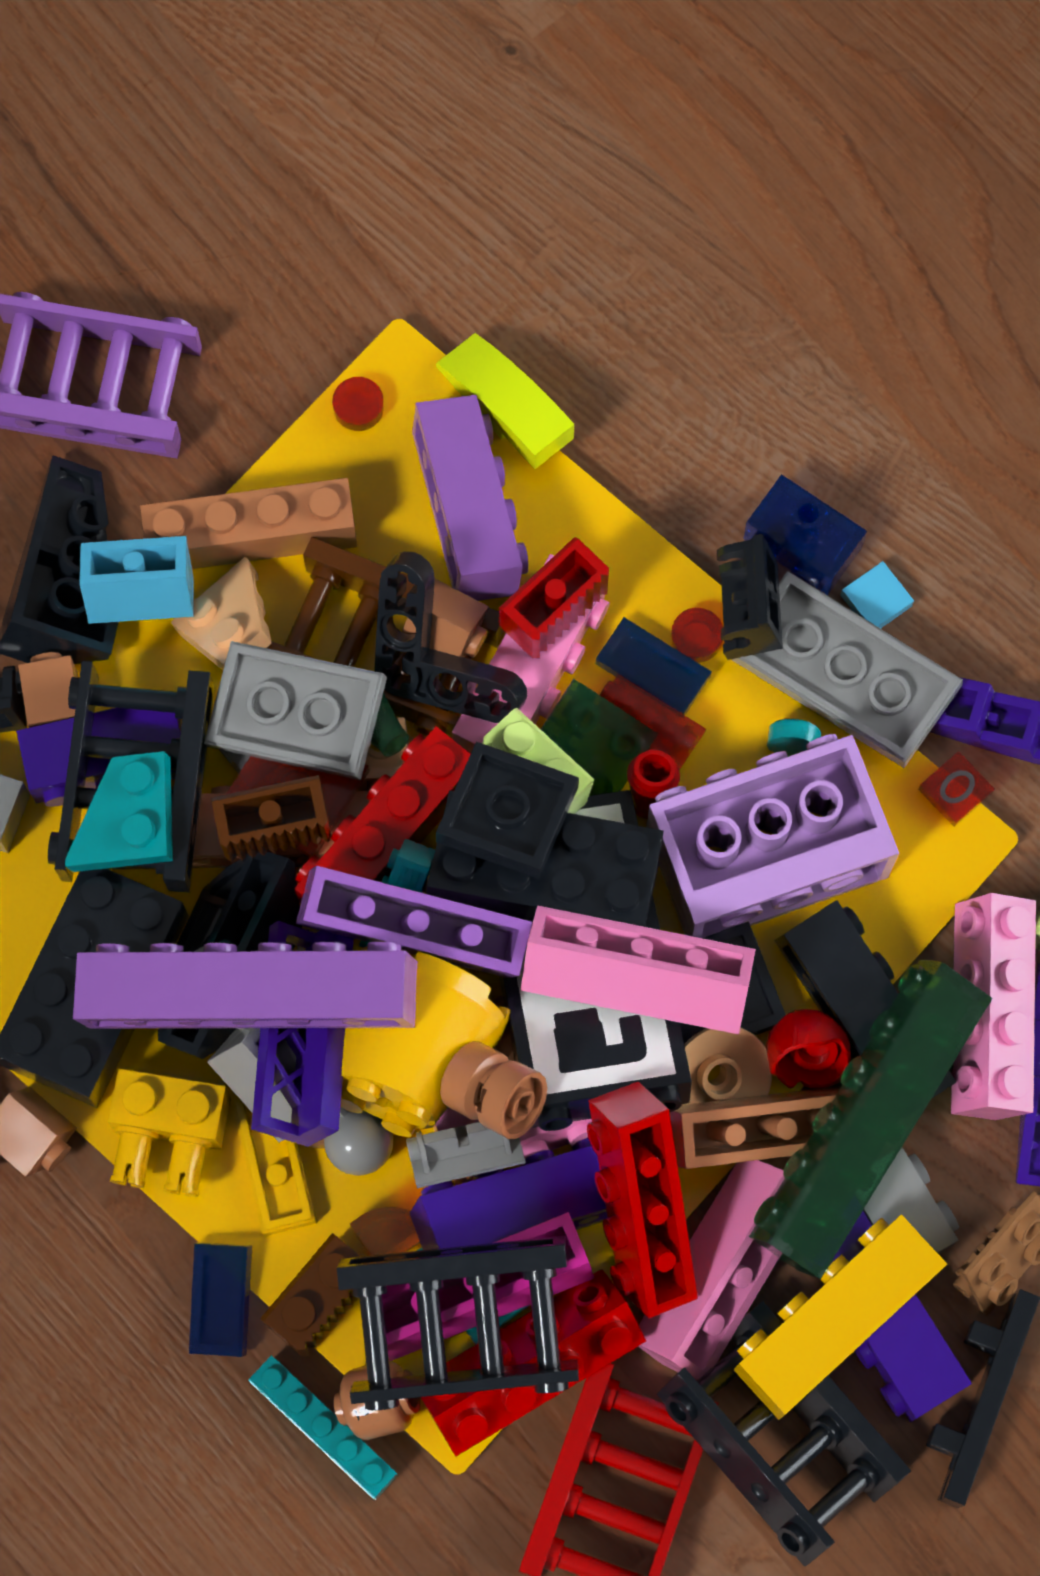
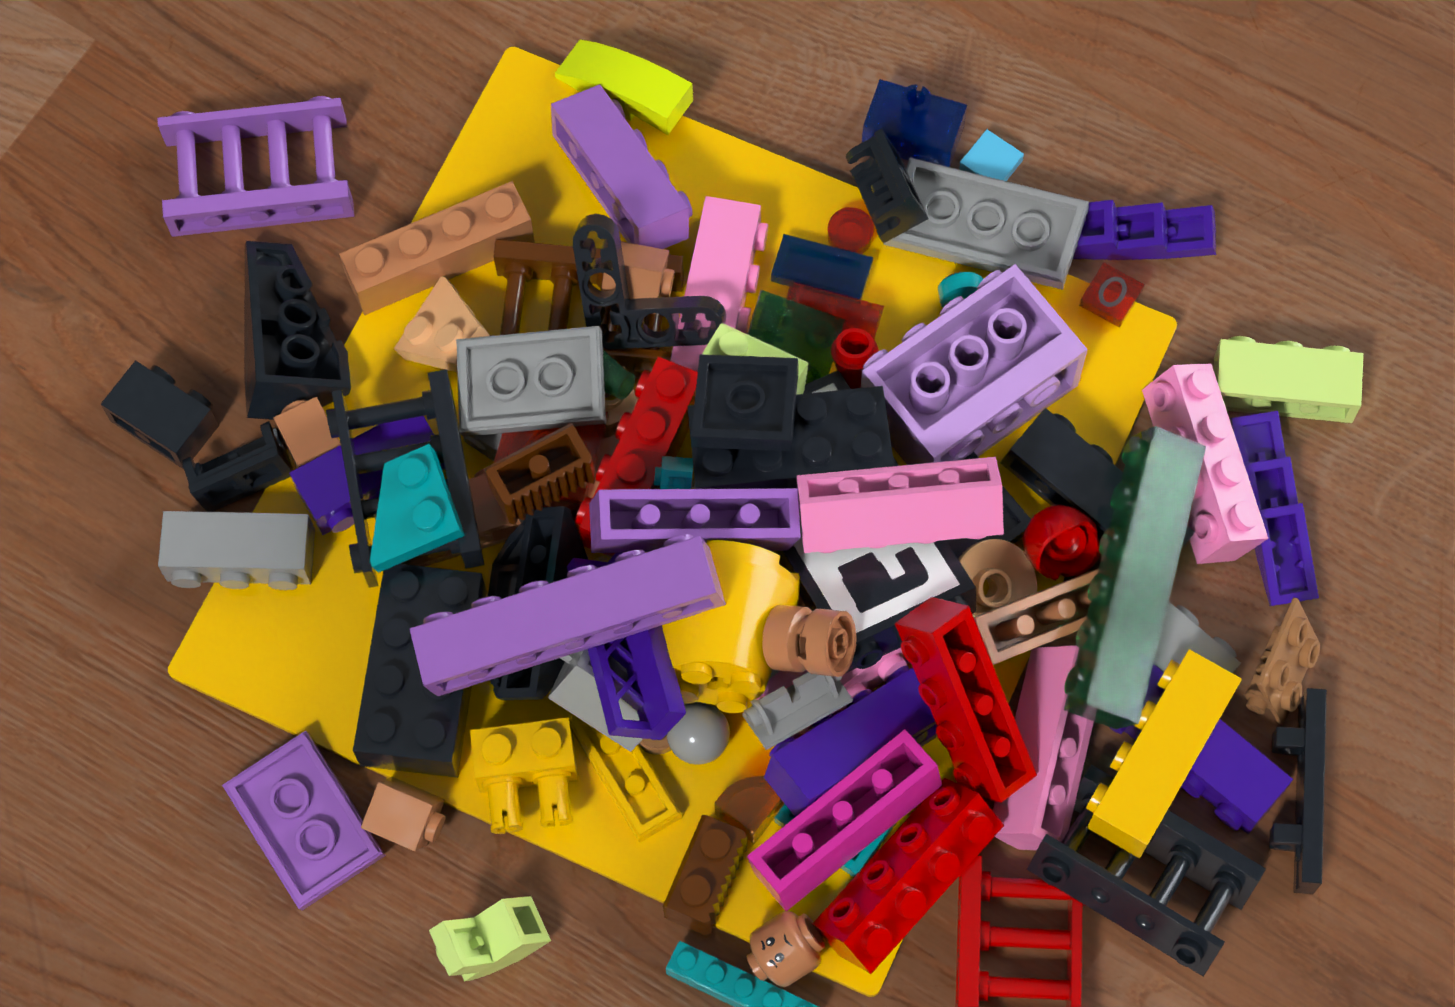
camera: 15 degrees left, 5 degrees down
medium azure brick [80,536,194,624] -> none
clear blue tile [189,1242,252,1357] -> none
clear red tile [332,377,384,431] -> none
black fence [337,1236,579,1411] -> none
red brick [499,537,609,658] -> none
none -> yellowish green brick [429,896,551,981]

